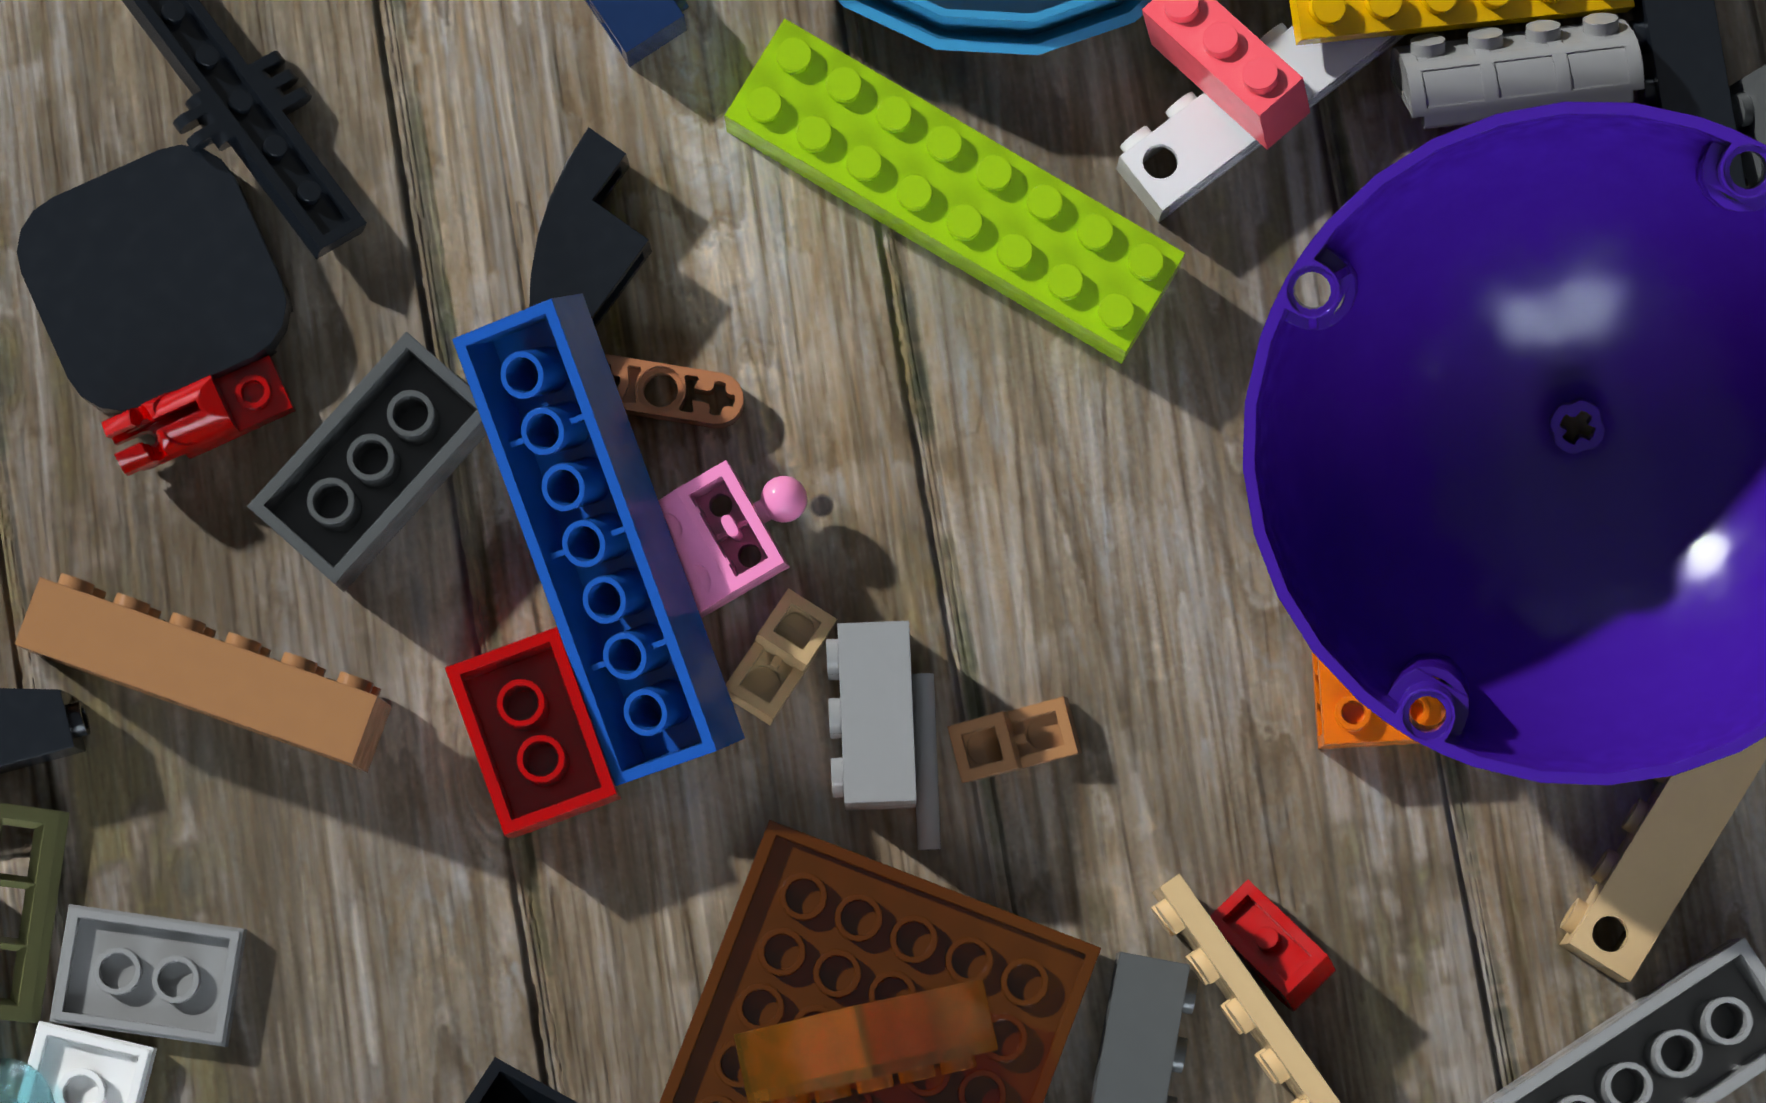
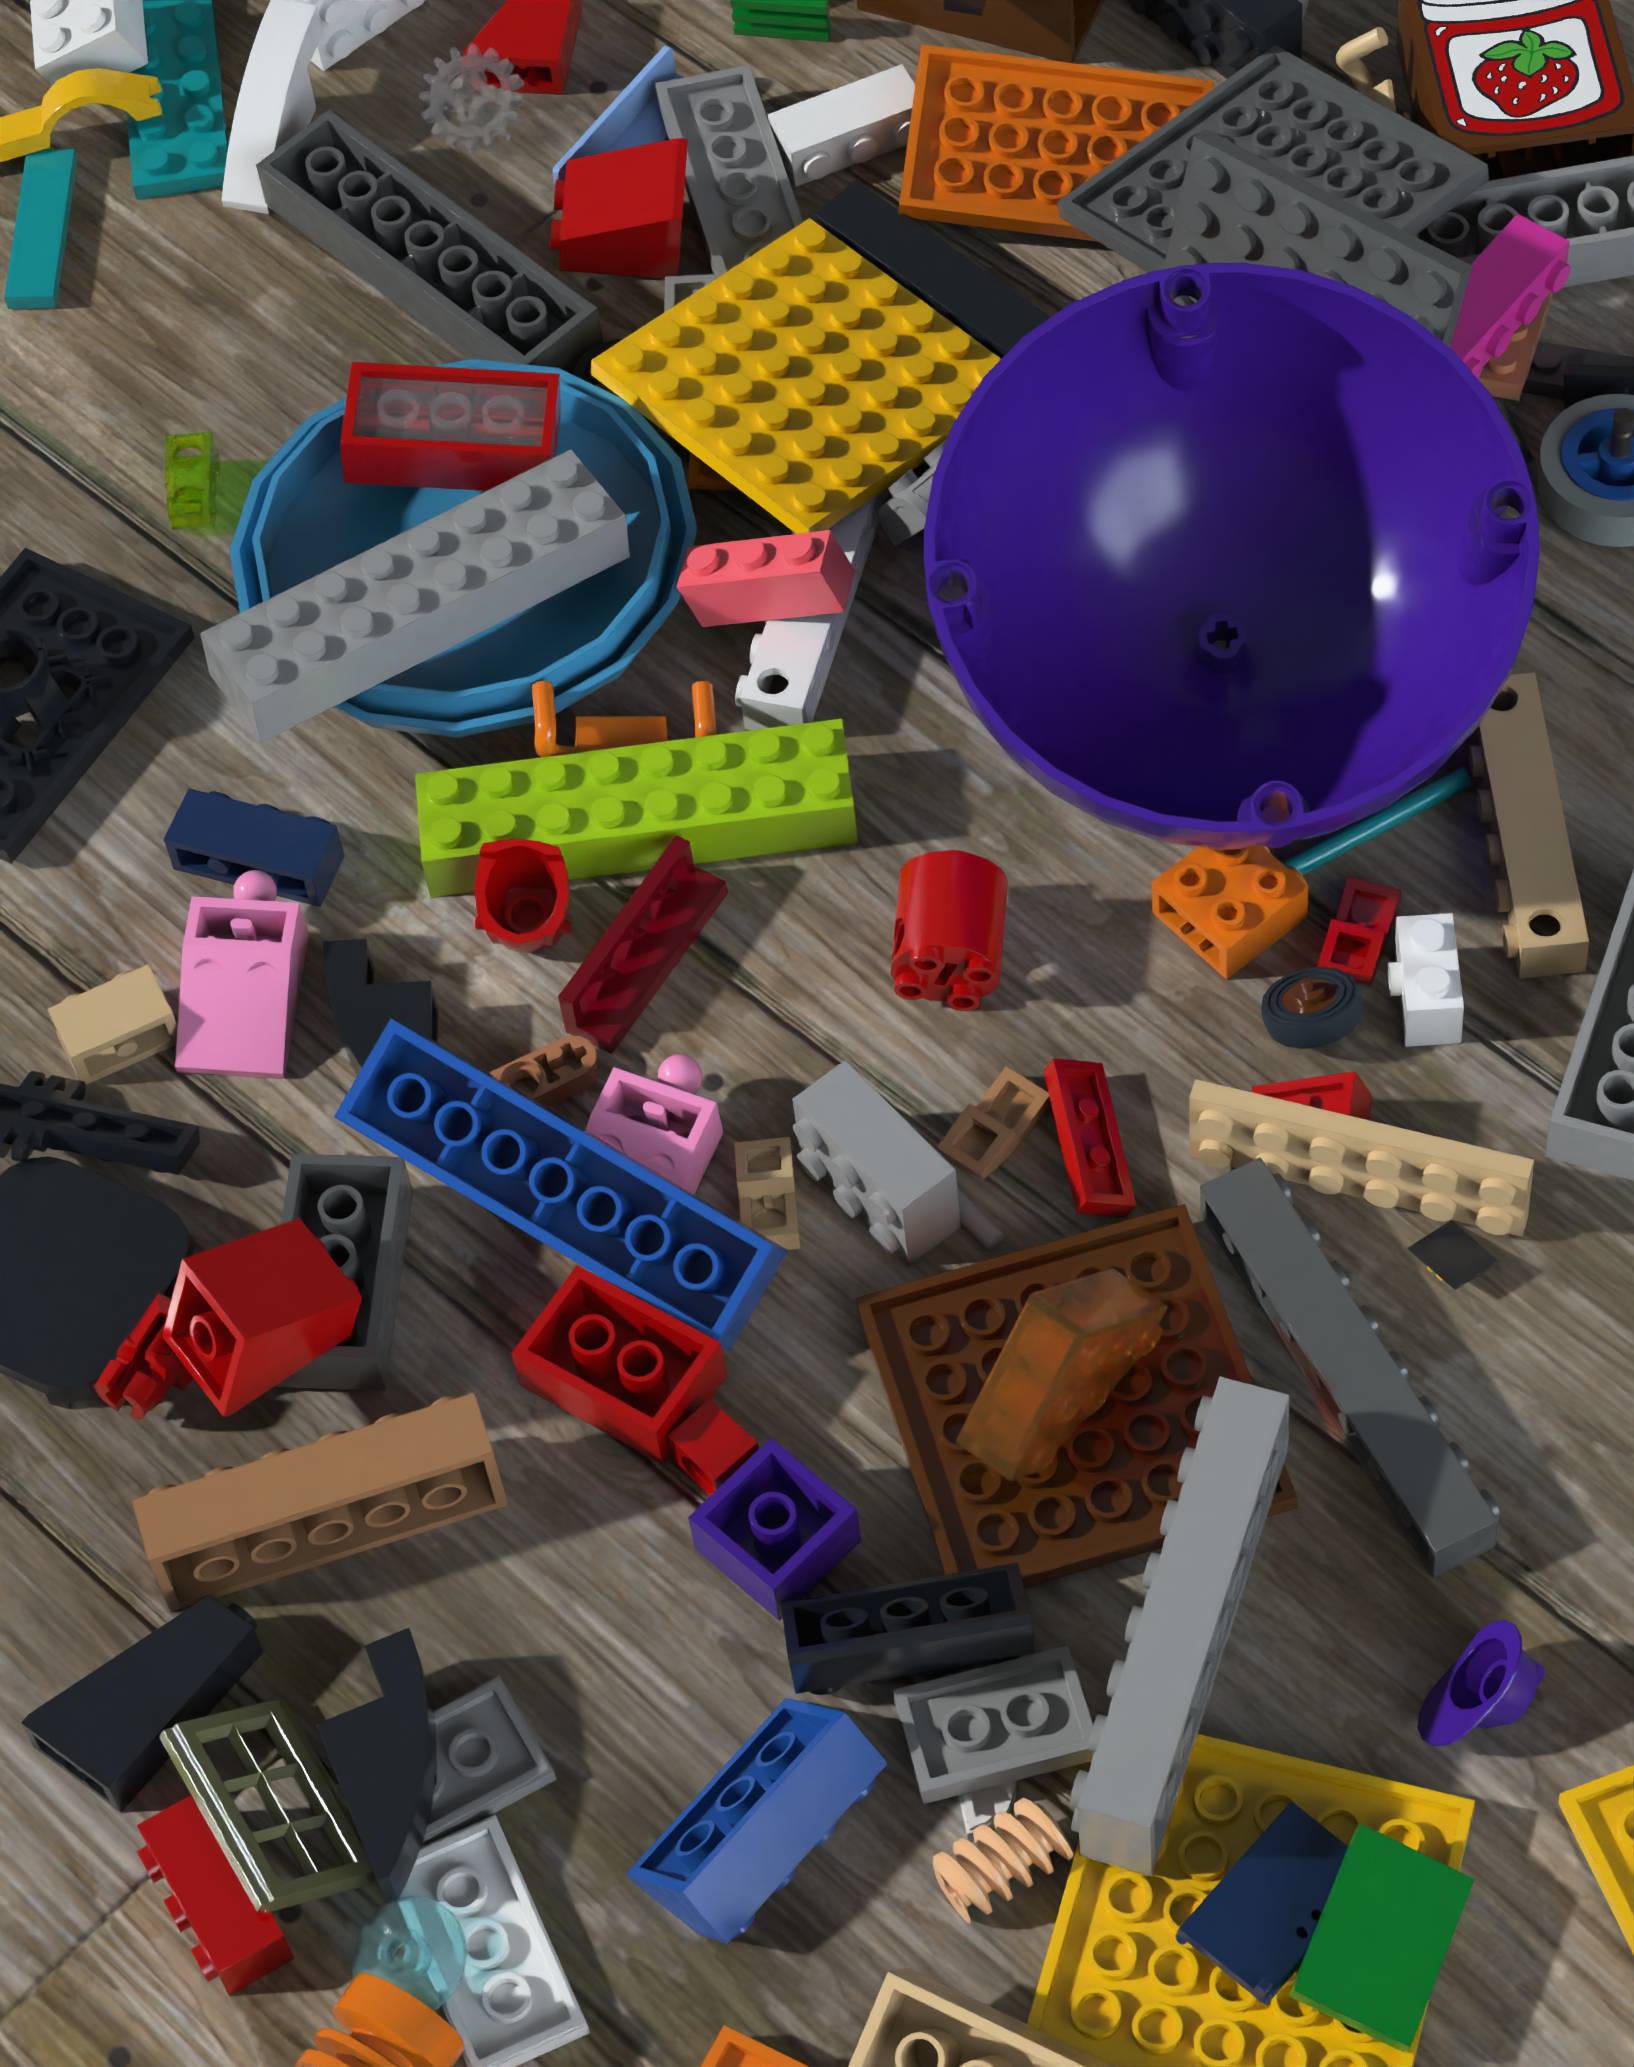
camera: 30 degrees left, 25 degrees down
none -> tan brick [47,964,177,1085]
none -> red slope [162,1218,362,1417]
none -> bright pink slope [175,870,310,1079]
none -> black slope [316,1628,437,1904]
none -> red helmet [474,839,572,954]
none -> orange piece [532,681,716,757]
none -> dark red fence [558,835,728,1054]
none -> red brick [667,1399,759,1497]
none -> dark purple brick [688,1438,861,1621]
none -> red cylinder [890,850,1008,1011]
none -> red plate [1043,1058,1137,1218]
none -> black wheel [1261,967,1363,1049]
none -> red slope [1317,877,1402,986]
none -> white brick [1388,913,1464,1047]

